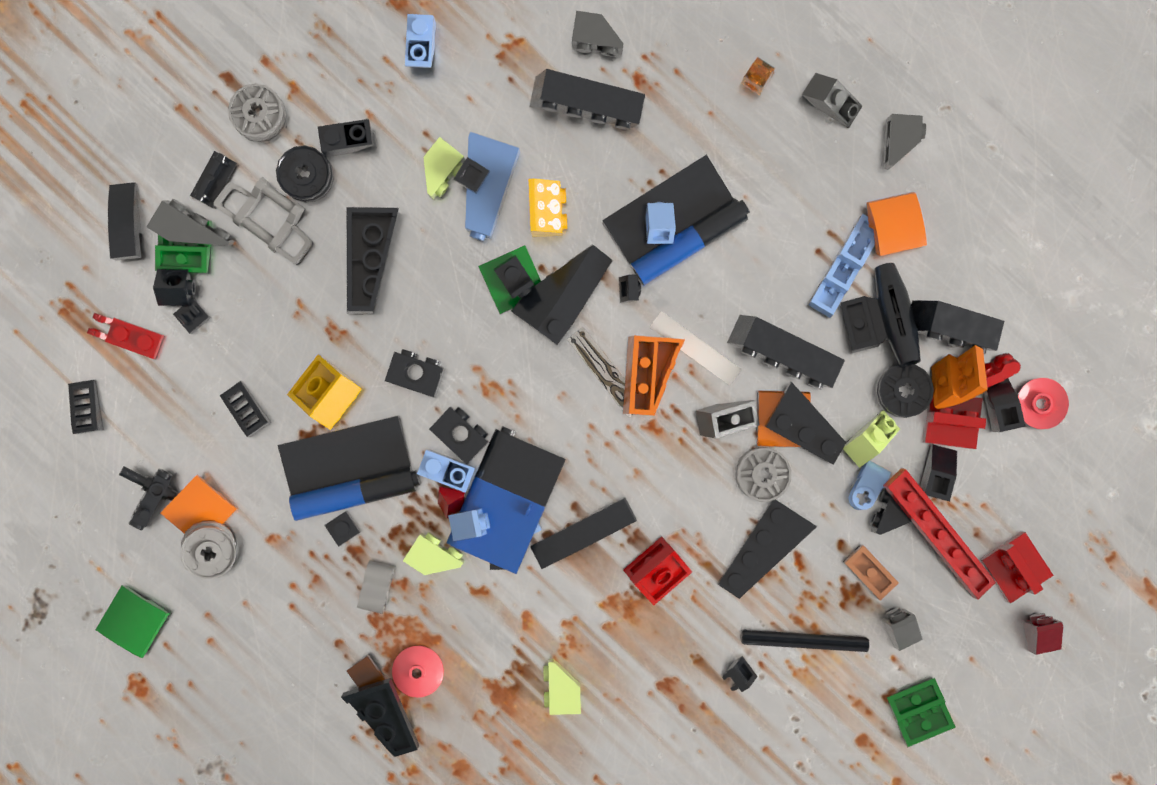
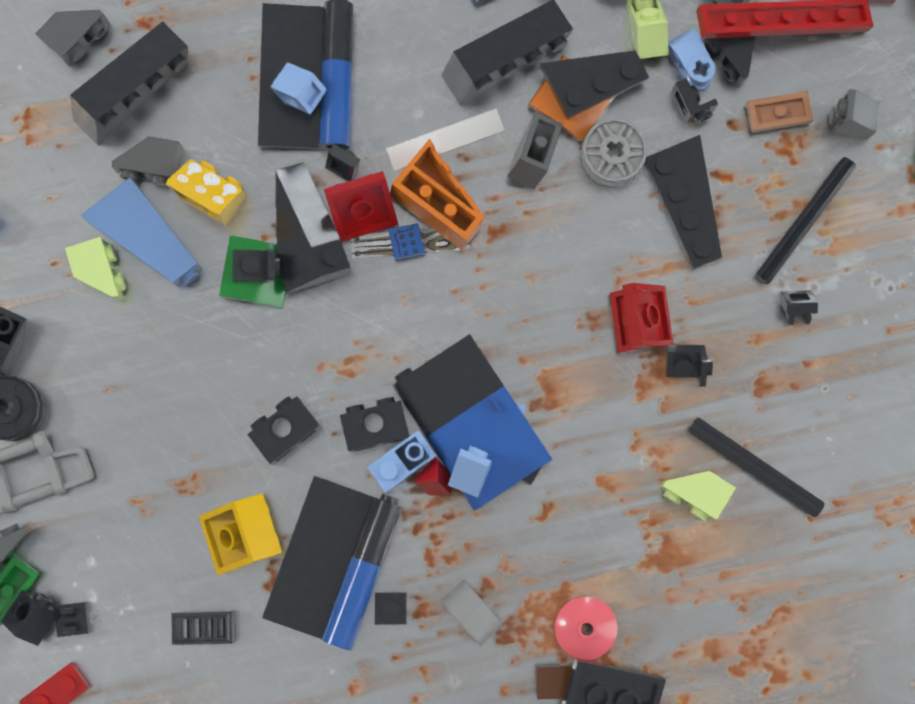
camera: 55 degrees left, 5 degrees down
black wedge [346,207,399,314] -> none
yellowish green slope [403,532,465,575] -> none
black plate [454,157,490,194] -> none
black slope [530,498,637,569] -> none
none -> dark grey slope [111,136,184,186]
none -> red bracket [324,171,399,242]
none -> blue tile [388,223,425,261]
none -> black bracket [665,345,713,387]
none -> black bracket [671,78,718,123]
none -> black axle [688,417,825,517]

